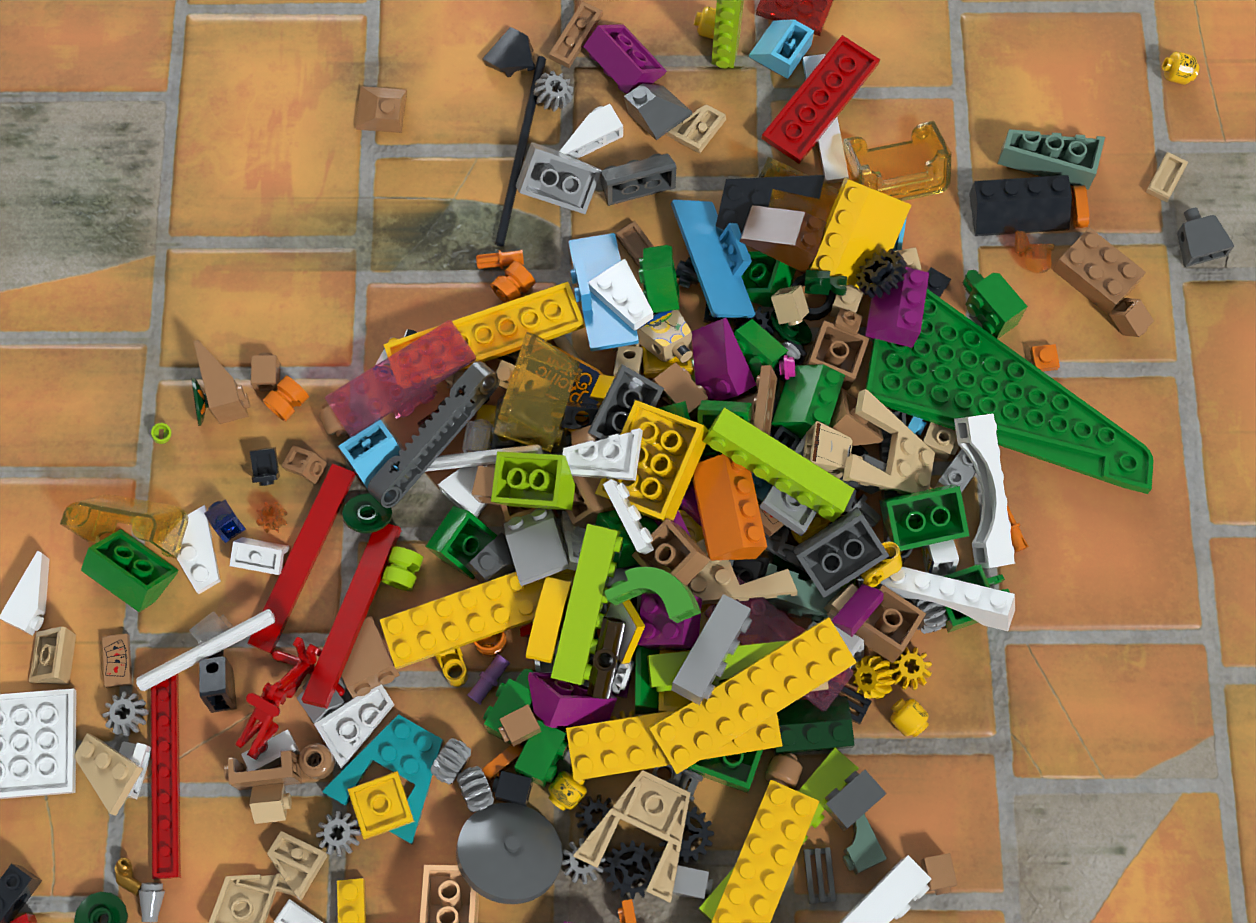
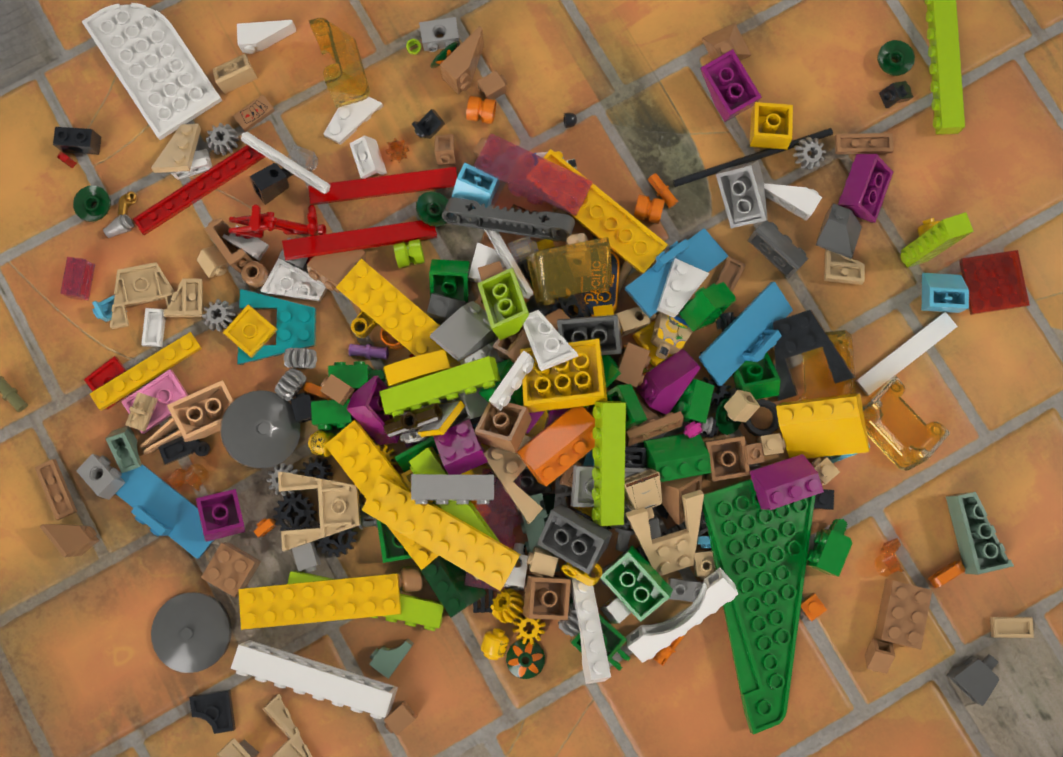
camera: 65 degrees right, 10 degrees up
green slope [81,529,179,612] -> none
clear blue slope [204,499,246,543] -> none
black slope [482,27,535,77] -> none
bright green arch [604,567,701,623] -> none
reddish brown slope [739,205,826,273] -> none
red plate [761,35,880,164] -> none
dark grey tile [803,847,836,904] -> none
dark green plate [805,270,847,296] -> none
dark grey brick [823,770,887,831] -> none
magenta slope [831,584,883,637] -> none
black gear [856,249,907,298] -> none
black slope [969,175,1072,236] -> none
none -> light grey brick [419,17,460,52]
none -> dark green dish [506,639,545,679]
none -> black hinge [564,112,577,128]
none -> magenta slope [700,49,762,122]
none -> yellow brick [750,102,793,150]

